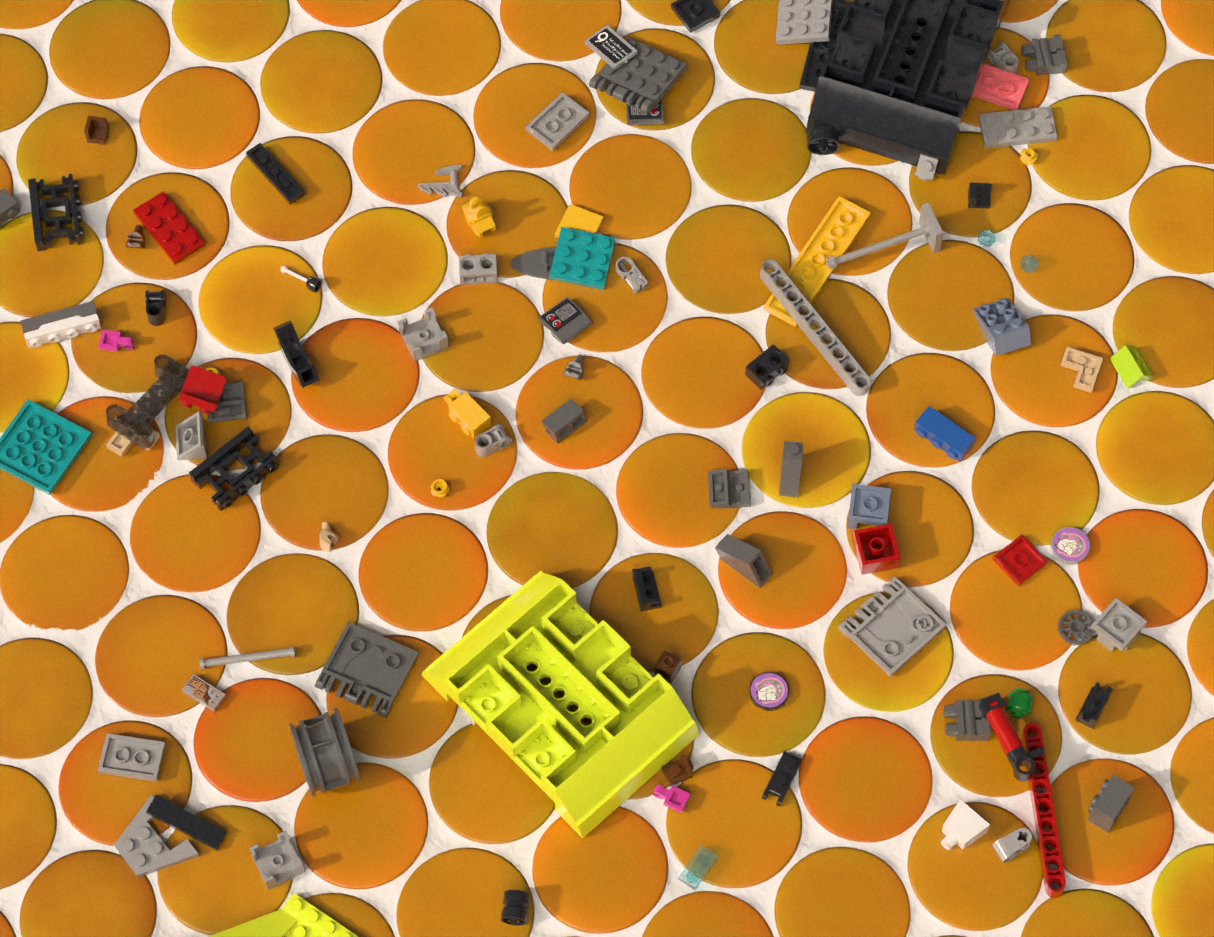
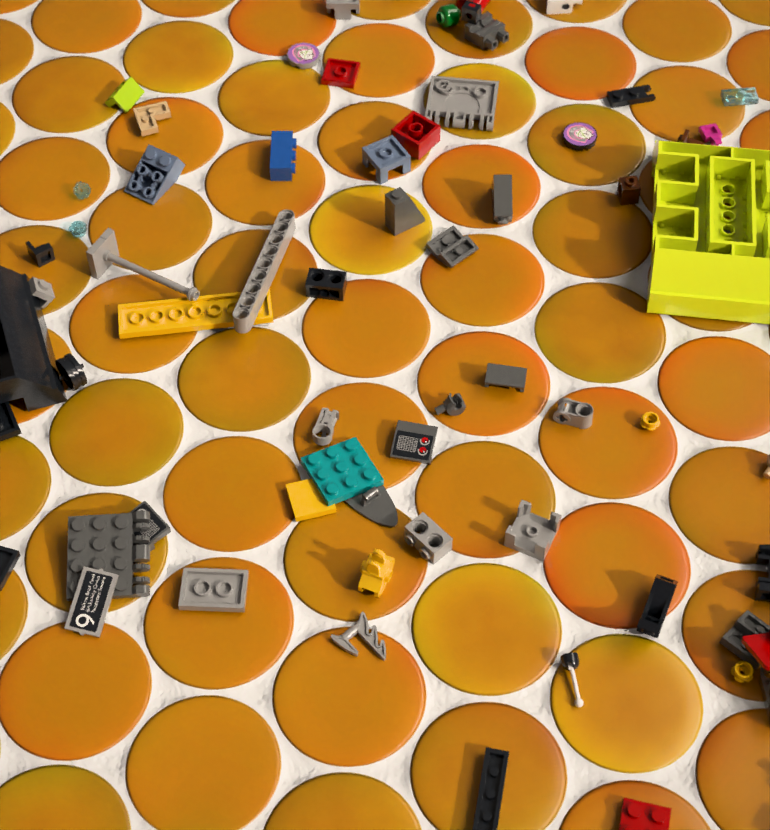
camera: 130 degrees left, 10 degrees down
black piece [145,289,166,326] -> none
yellow brick [444,389,491,439] -> none
black hinge [632,567,662,612] -> none
dark grey wheel [1058,610,1095,646] -> none

